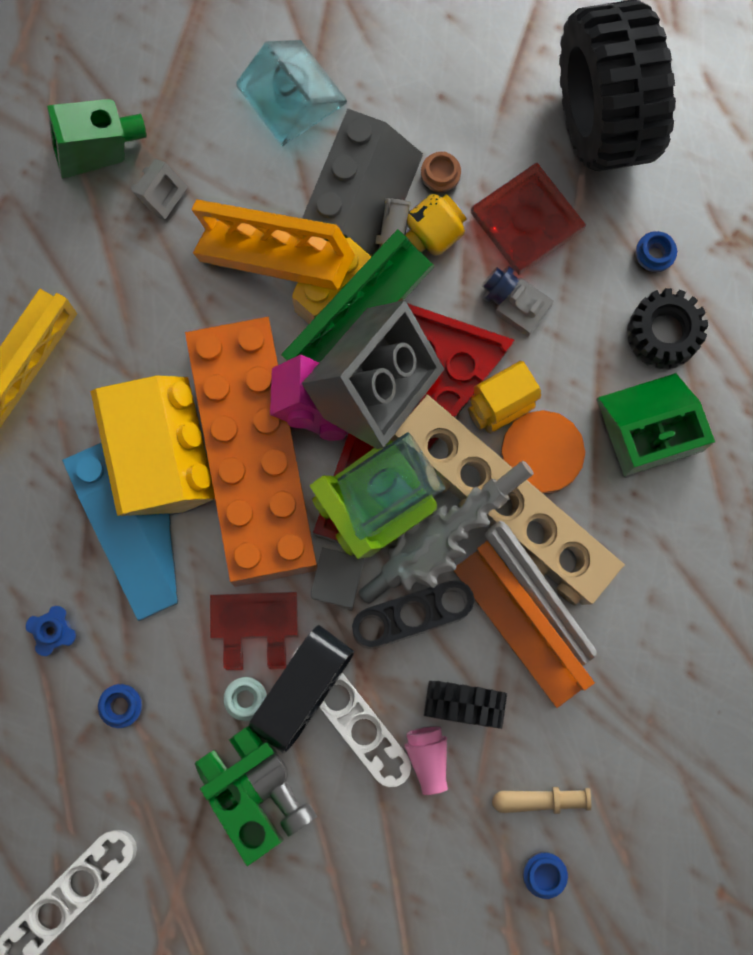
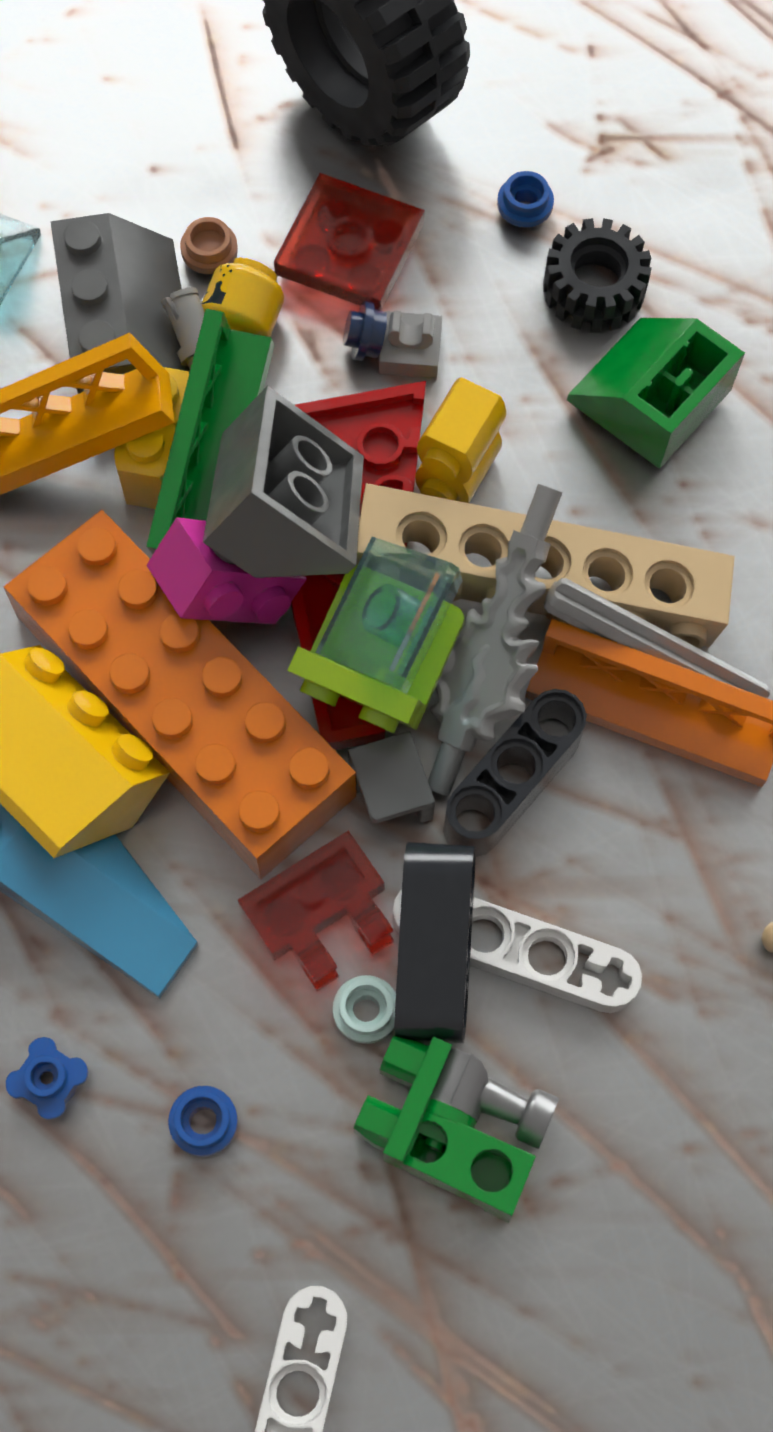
camera: 30 degrees left, 10 degrees down
bright pink cone [404,726,448,795] -> none
black tyre [423,680,507,729] -> none
orange tile [501,410,585,494] -> none

